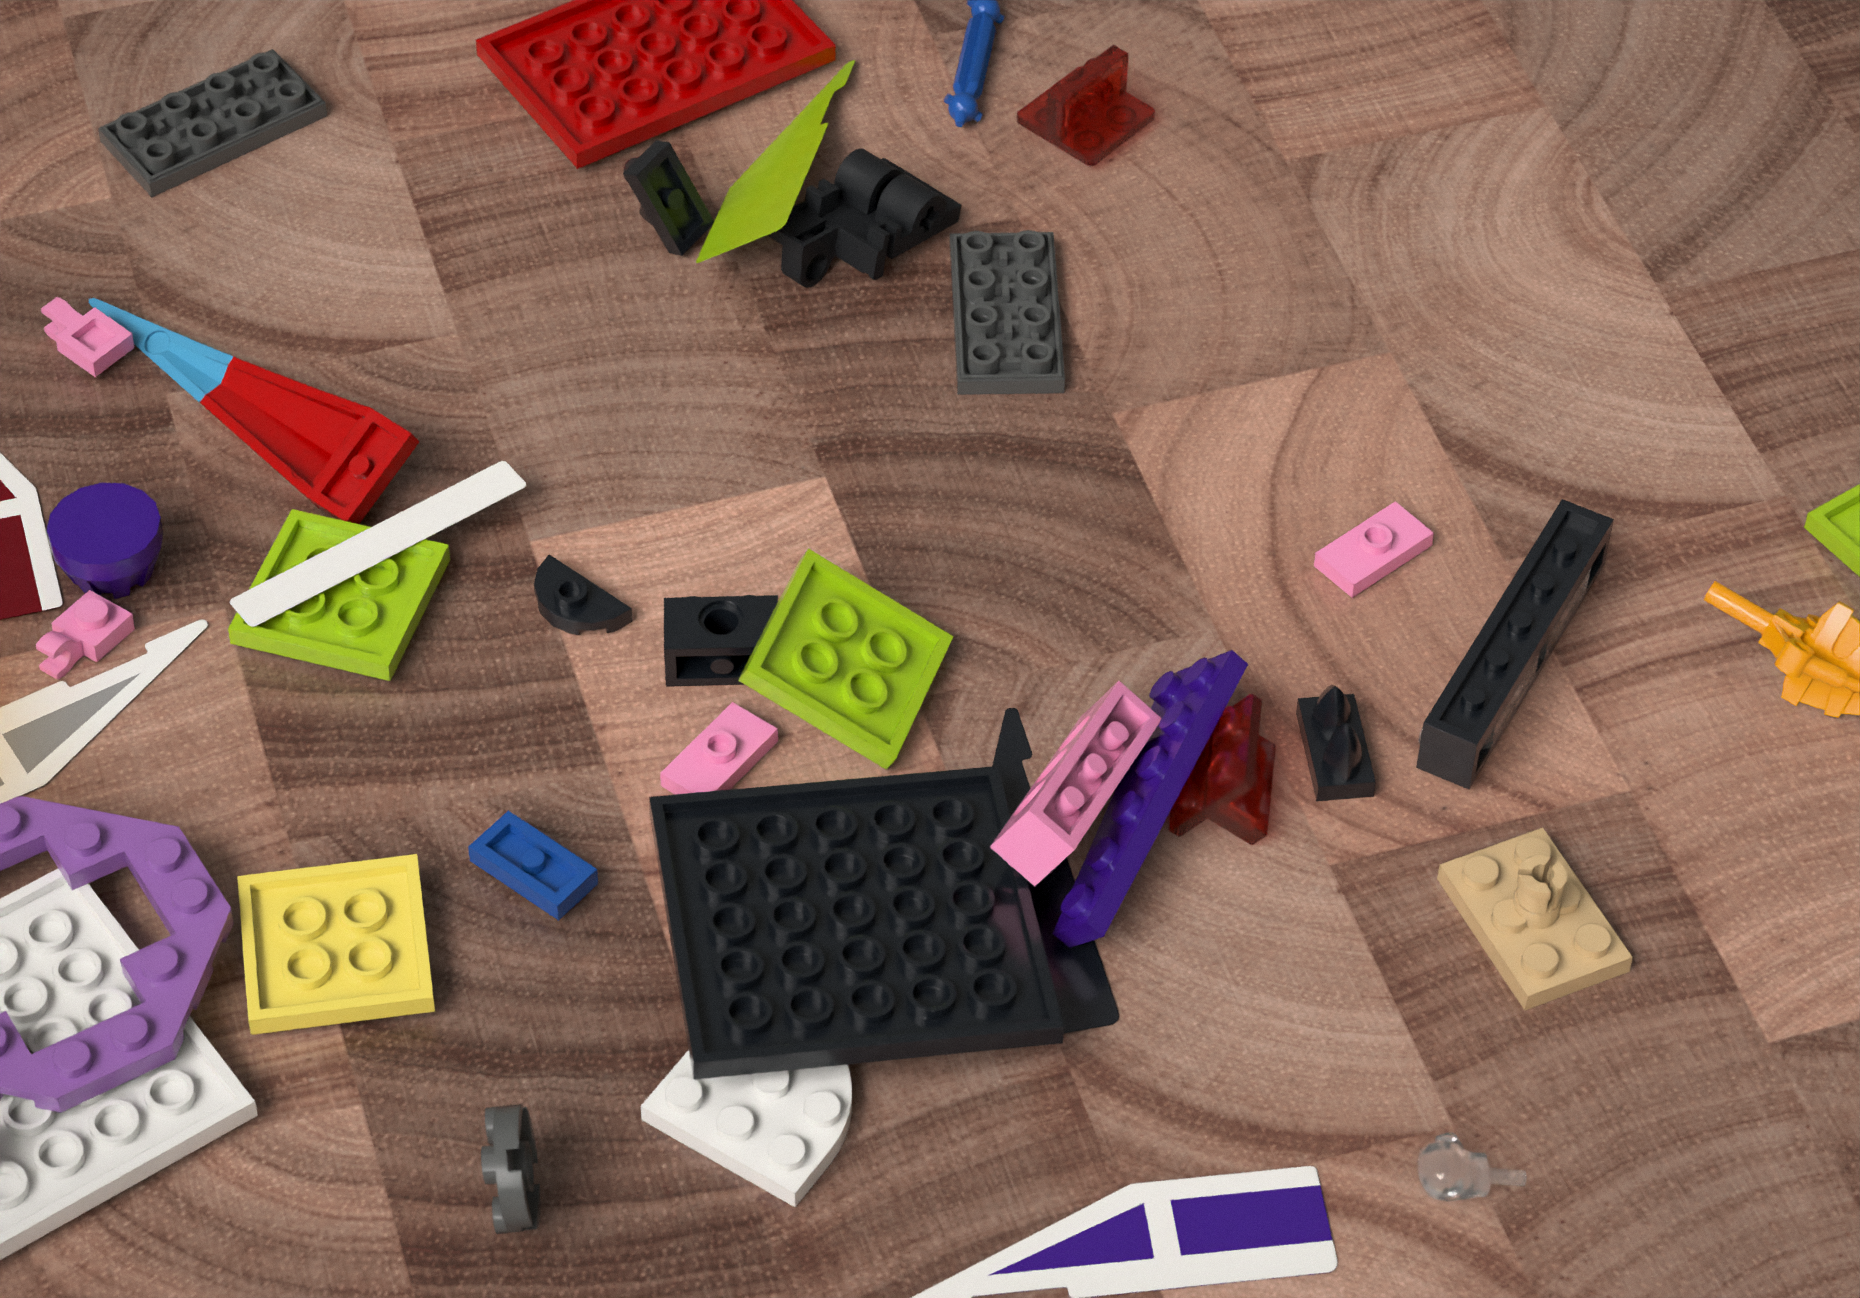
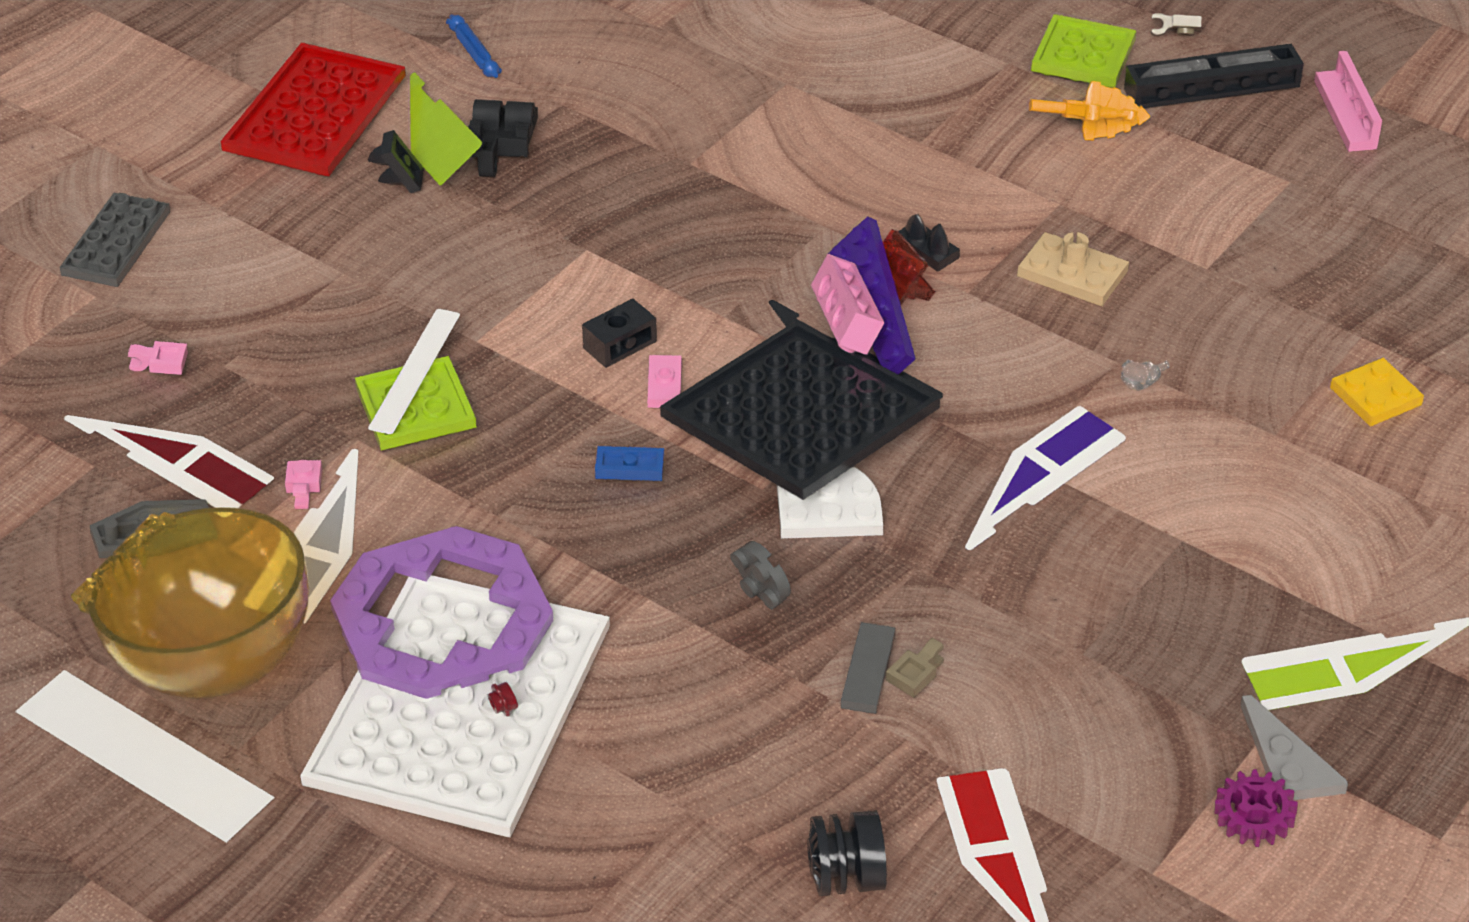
camera: 35 degrees left, 5 degrees down
dark purple piece [47,483,164,599] -> none
red plate [88,298,420,524] -> none
light yellow plate [237,854,435,1035] -> none
black plate [534,555,632,635] -> none
lime plate [738,548,954,770] -> none
dark grey tile [949,230,1065,395] -> none
clear red bracket [1017,45,1155,167] -> none
bright pink plate [1314,502,1434,598] -> none
black piece [1416,499,1614,789] -> none

